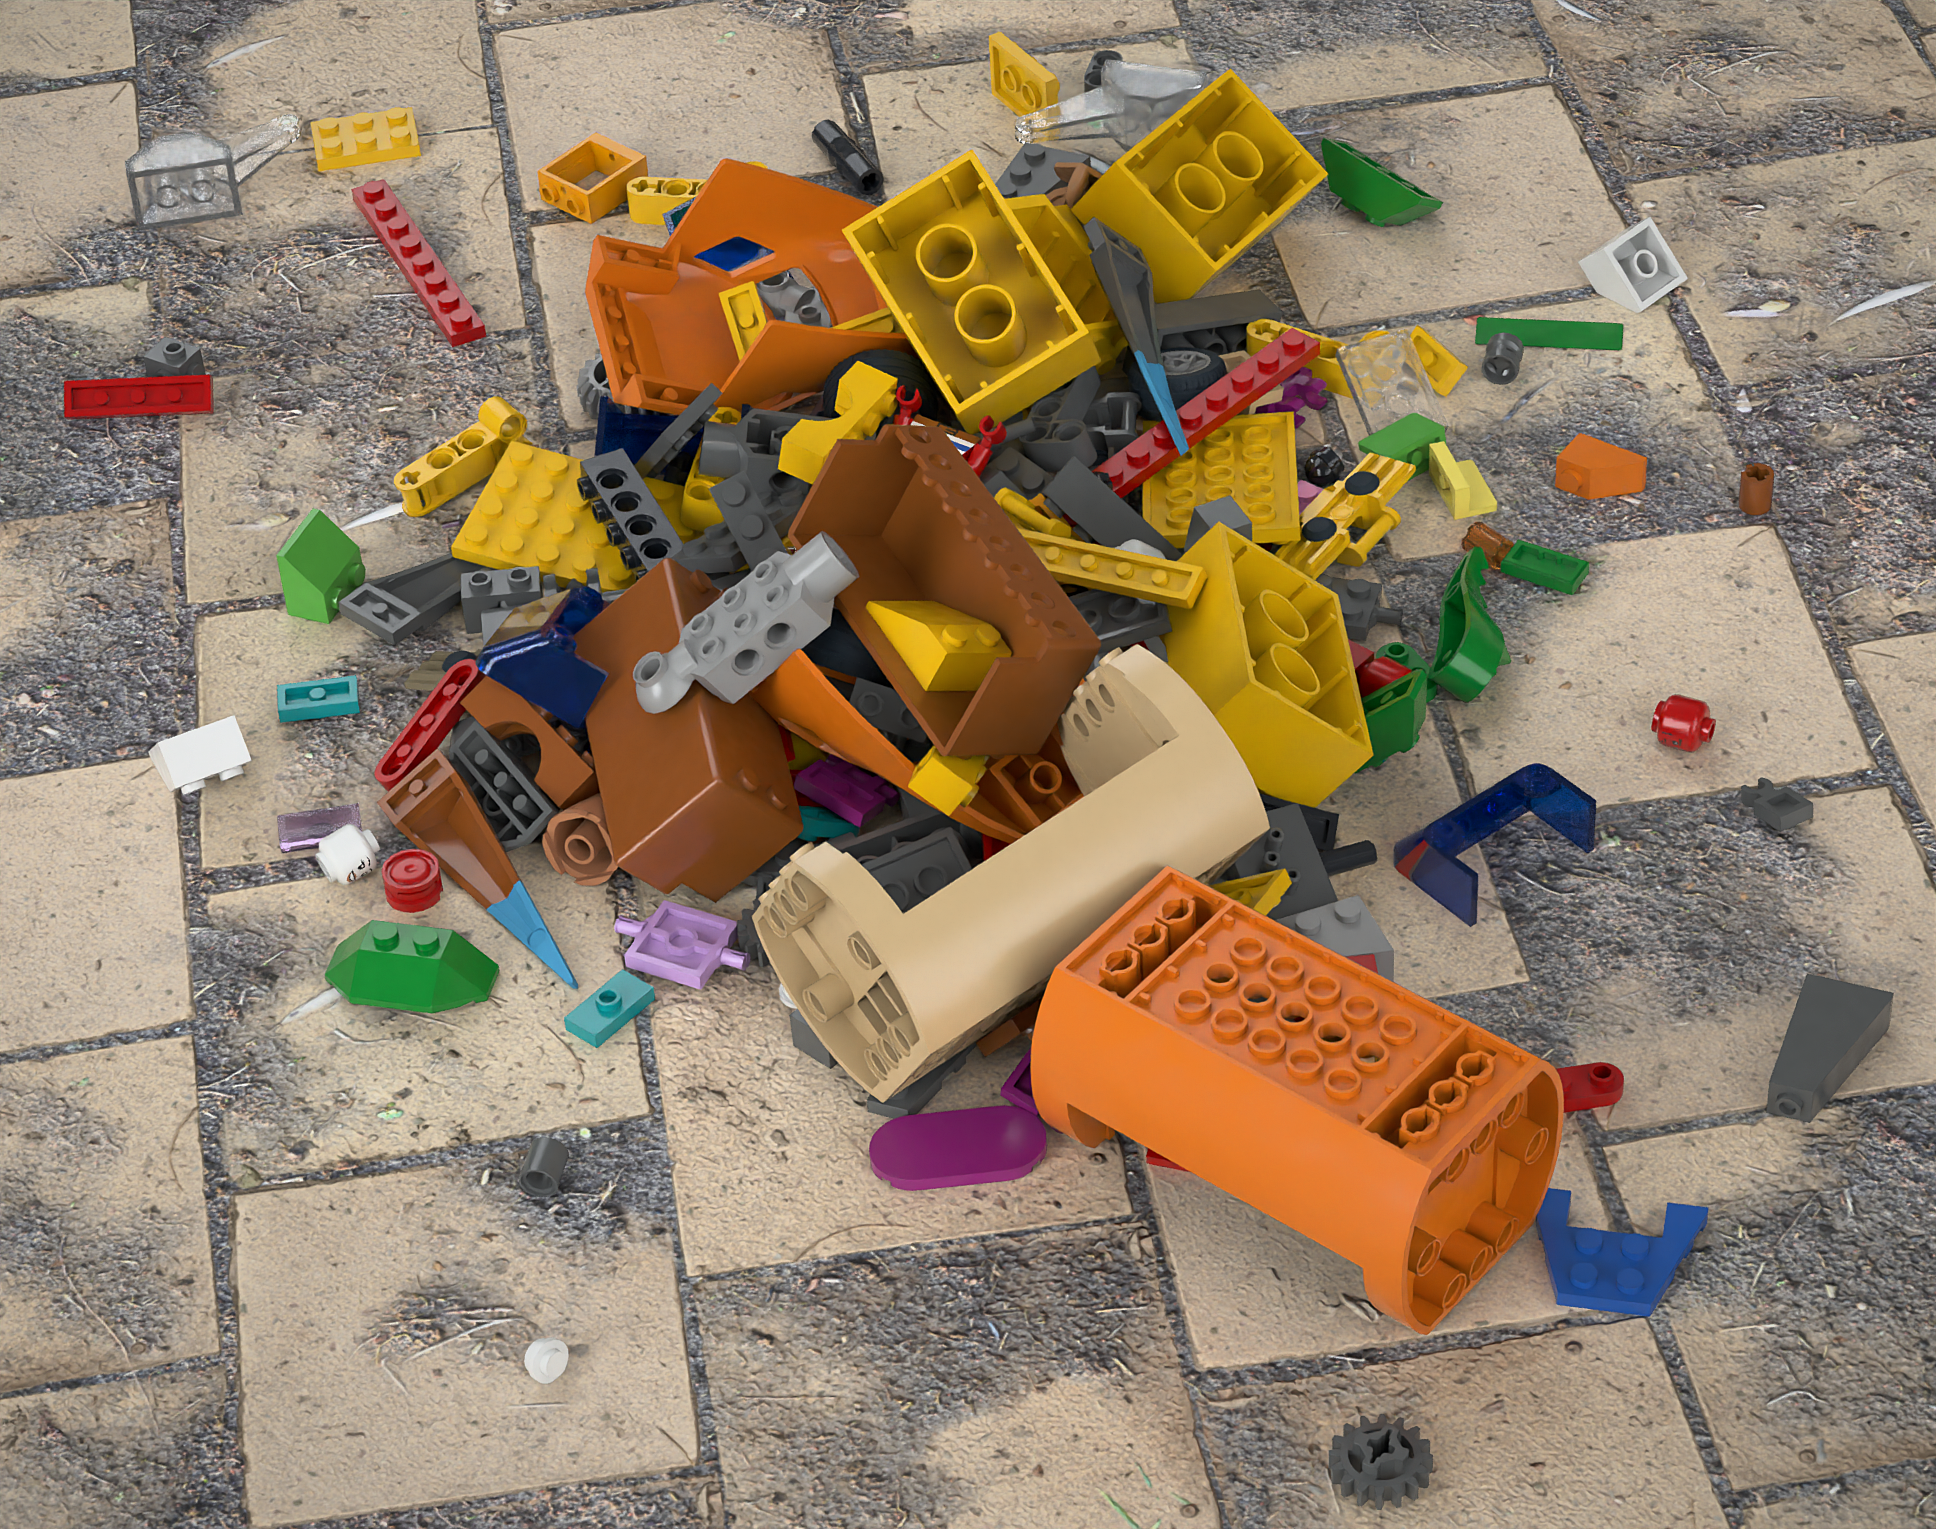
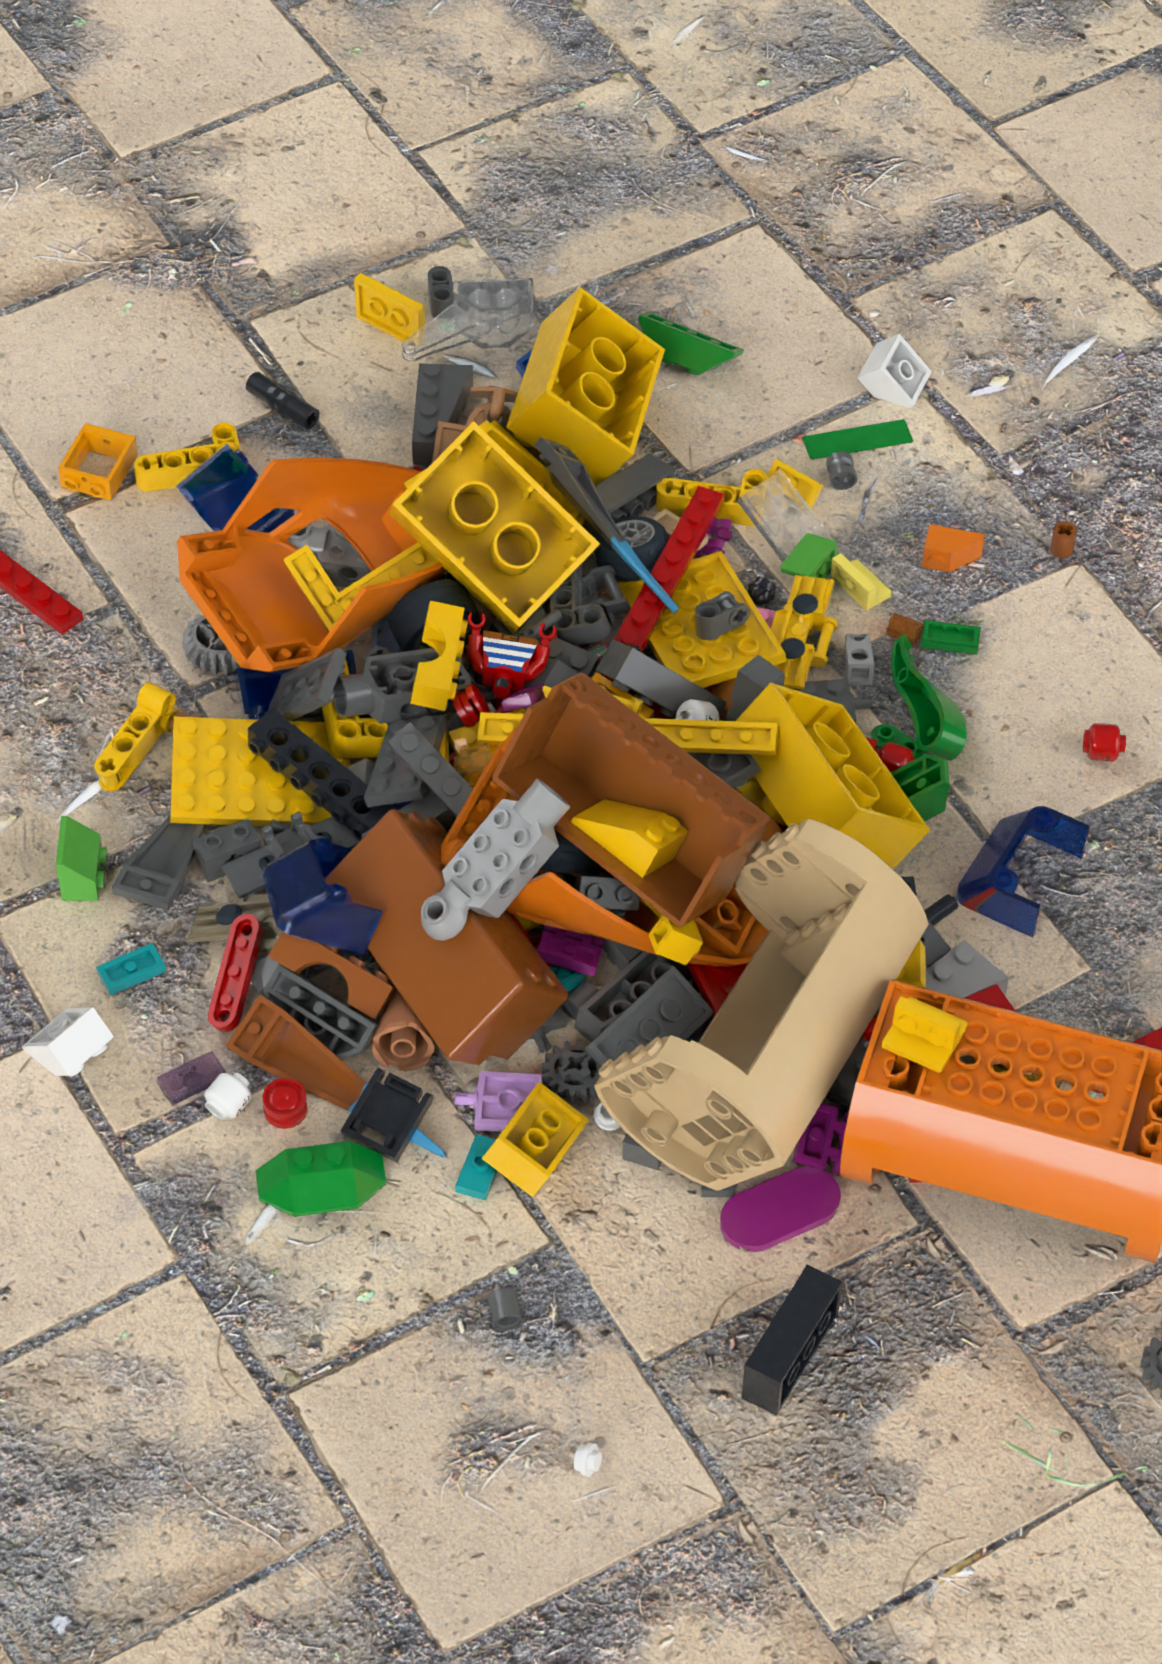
camera: 25 degrees left, 10 degrees up
none -> black container [340,1068,434,1163]
none -> yellow slope [482,1082,589,1197]
none -> dark grey piece [695,591,750,640]
none -> black brick [742,1264,842,1416]
none -> light grey leg [845,634,874,685]
none -> yellow bracket [882,996,968,1073]

